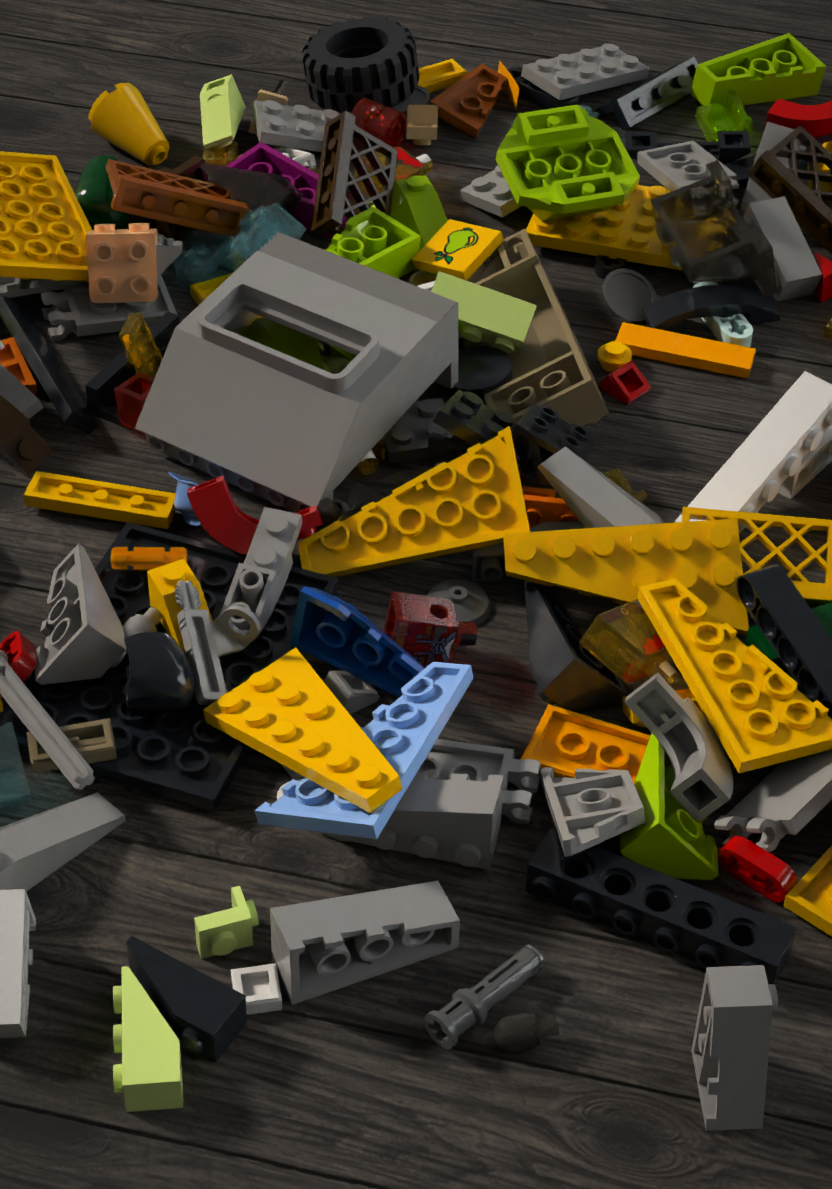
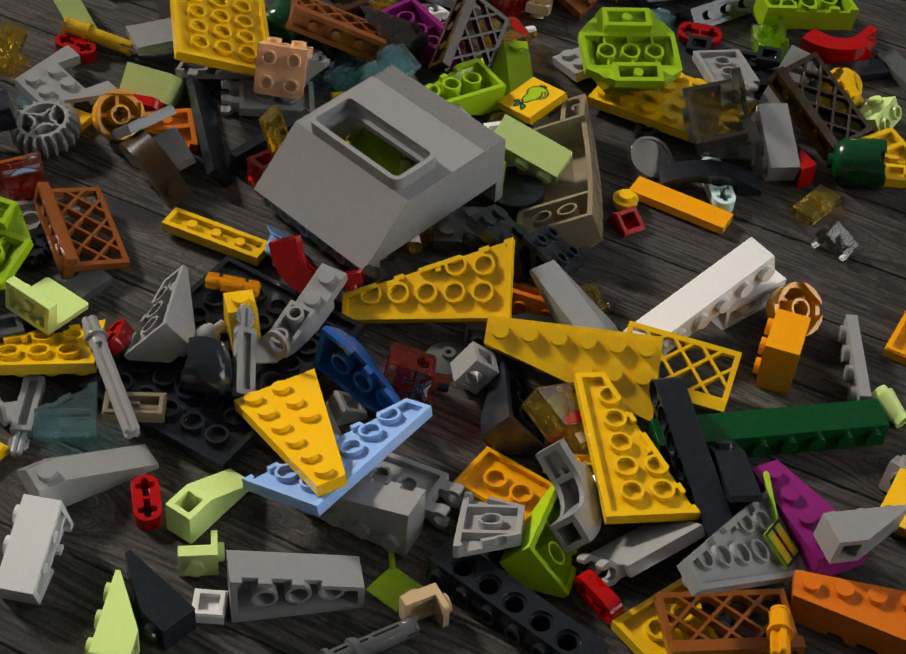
camera: 10 degrees right, 0 degrees up
none -> red beam [130,475,163,531]
none -> yellowish green slope [165,468,248,544]
none -> lime piece [365,551,423,613]
none -> tan bracket [398,583,452,628]
none -> light grey brick [450,341,499,394]
none -> red beam [677,22,722,47]

